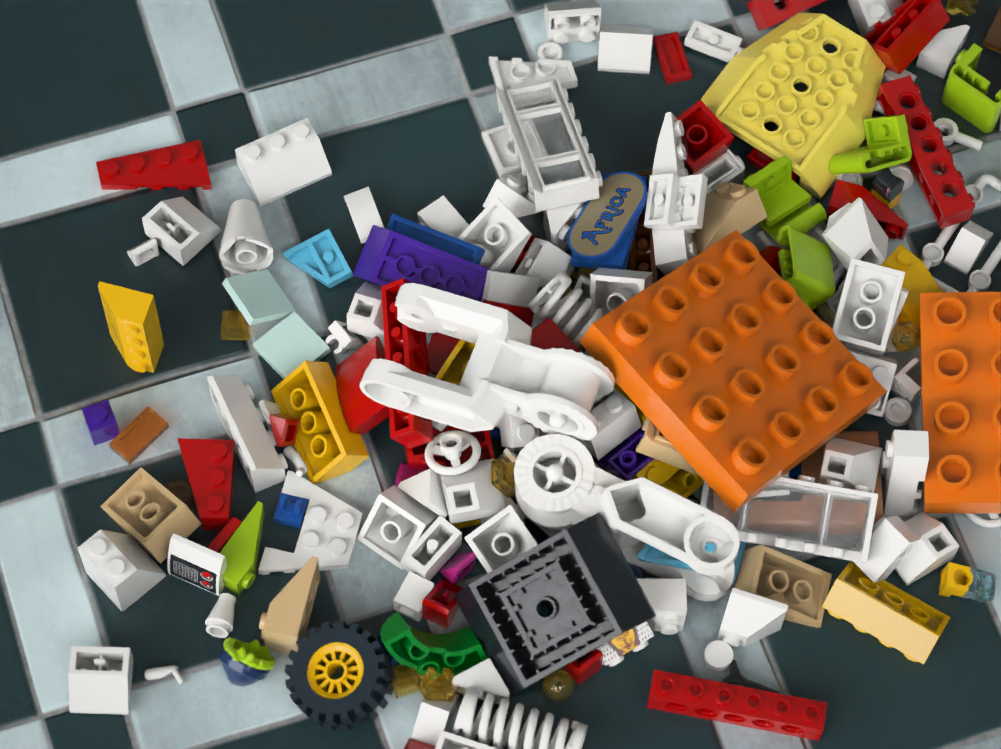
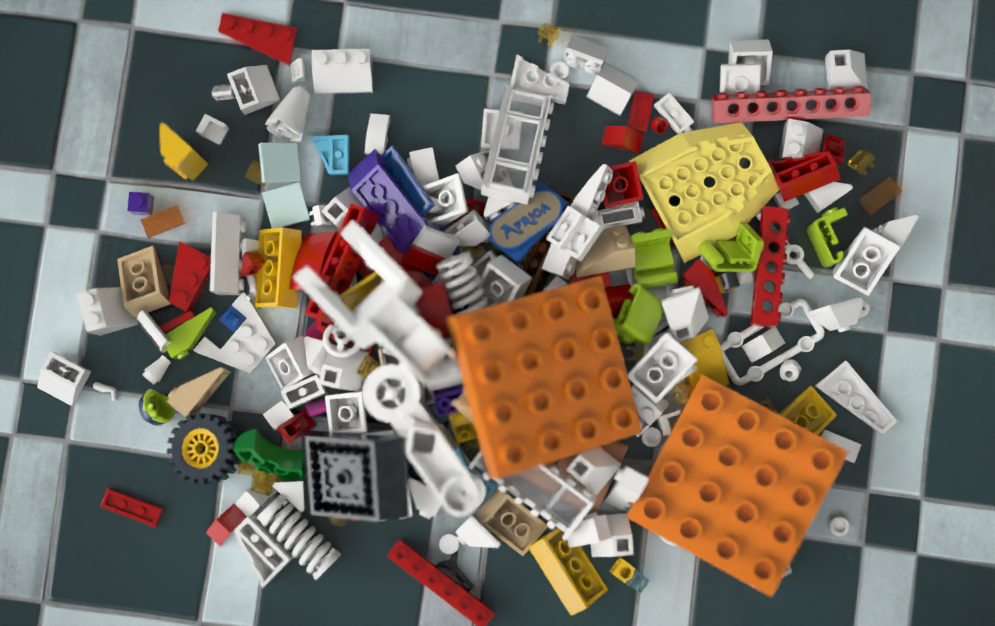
camera: 30 degrees right, 20 degrees up
none -> white panel [196,114,229,145]
none -> white slope [290,58,307,83]
none -> clear yellow tile [538,23,561,47]
none -> red slope [602,126,644,154]
none -> red hinge [651,117,668,134]

